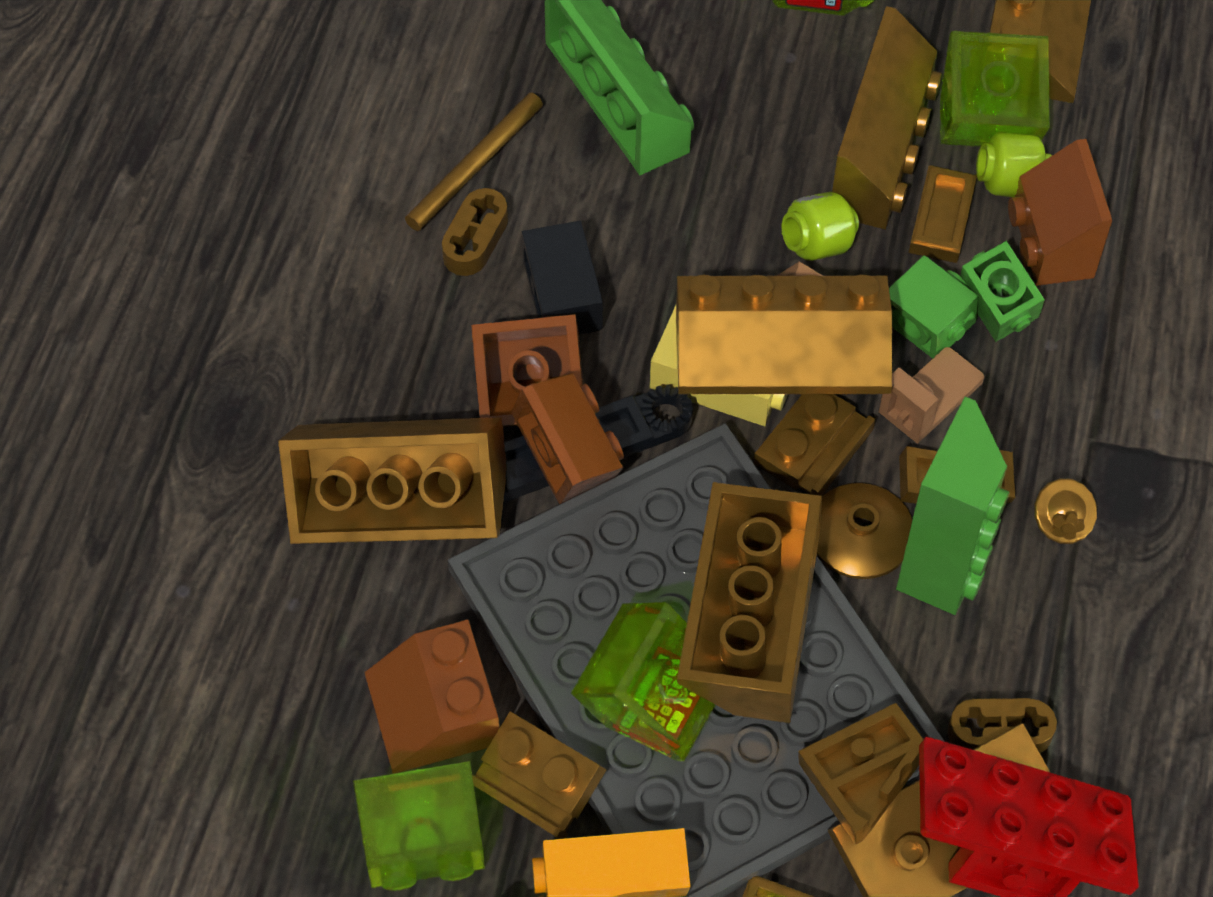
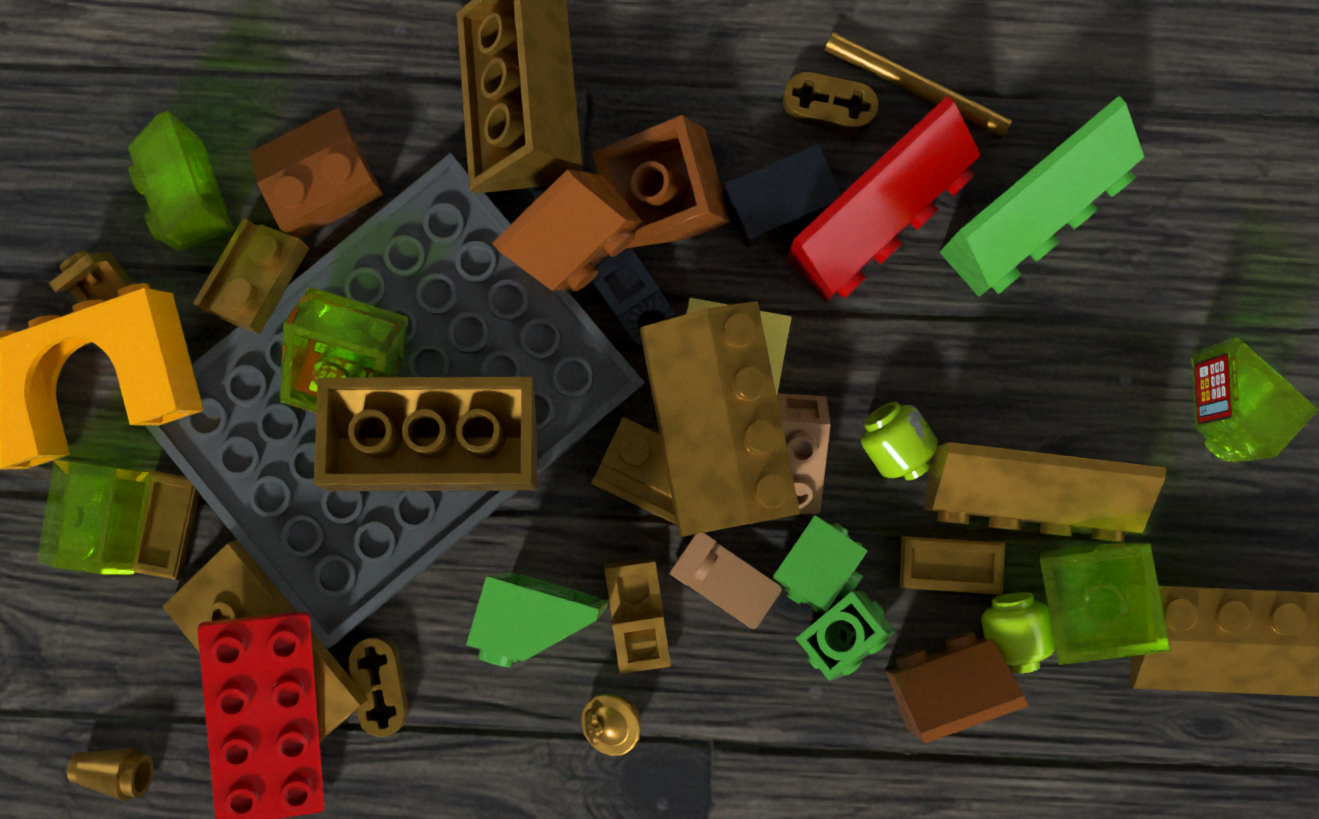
camera: 85 degrees right, 25 degrees up
pearl gold wing [798,703,923,845] -> none
pearl gold dish [817,483,912,579] -> none
none -> red slope [786,95,981,302]

